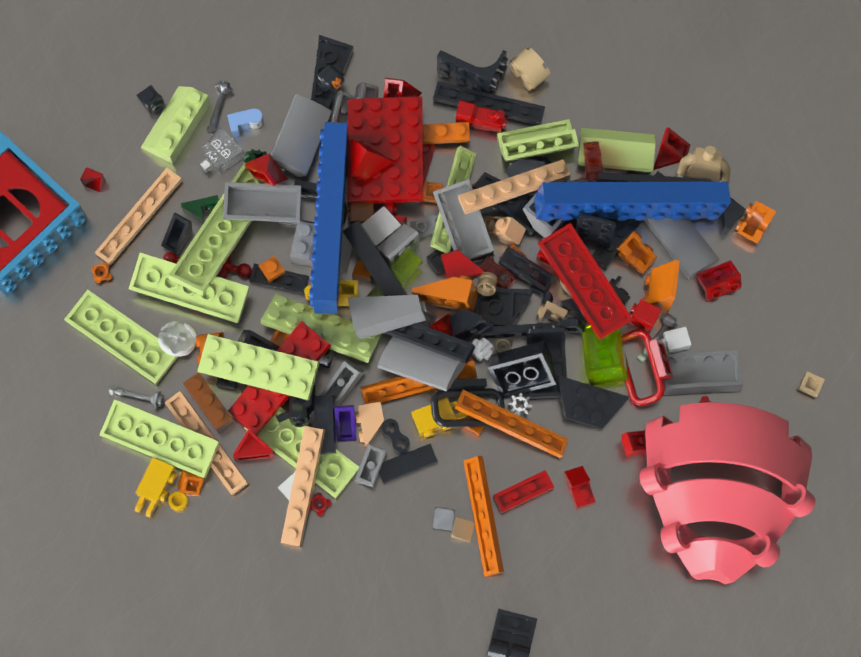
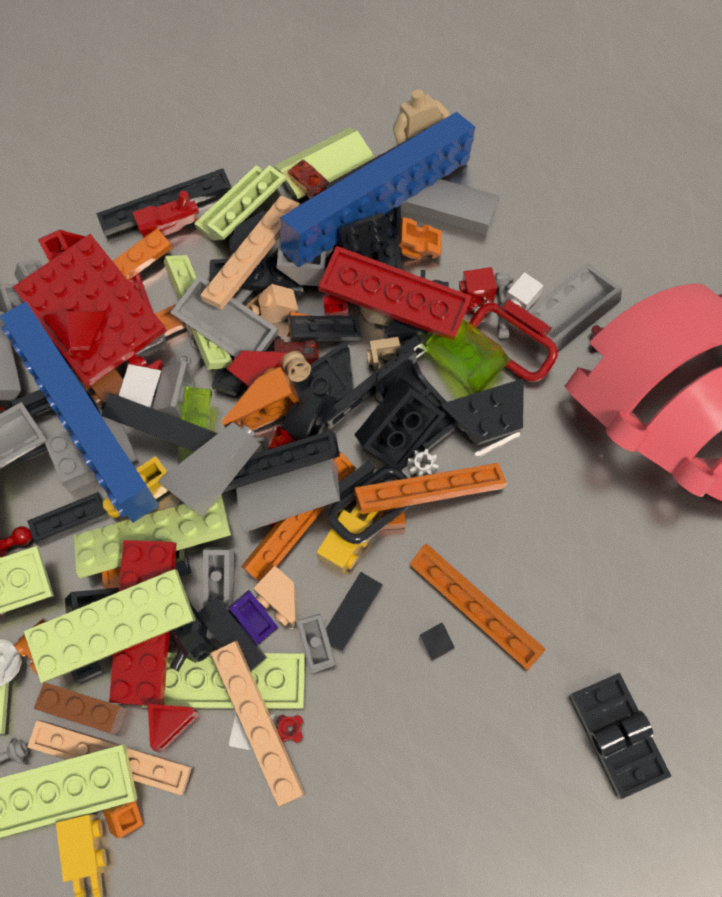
camera: 35 degrees left, 5 degrees down
yellow tile [168,491,189,511] -> none
orange plate [258,255,285,283] -> none
orange slope [352,260,372,283] -> none
black axle [381,419,410,455] -> none
black bracket [437,50,508,94] -> none
tan slope [451,517,475,542] -> none
white gear [472,338,493,361] -> none
dark tan plate [493,338,513,354] -> none
red plate [493,470,554,514] -> none
tan brick [509,46,551,91] -> none
black hand [529,285,553,304] -> none
red slope [564,466,596,509] -> none
red slope [621,430,646,457] -> none
orange slope [643,260,680,313] -> none
red slope [653,127,691,170] -> none
red bracket [696,260,742,301] -> none
black slope [721,197,746,235] -> none
orange cylinder [735,200,776,244] -> none
tan plate [798,371,825,398] -> none

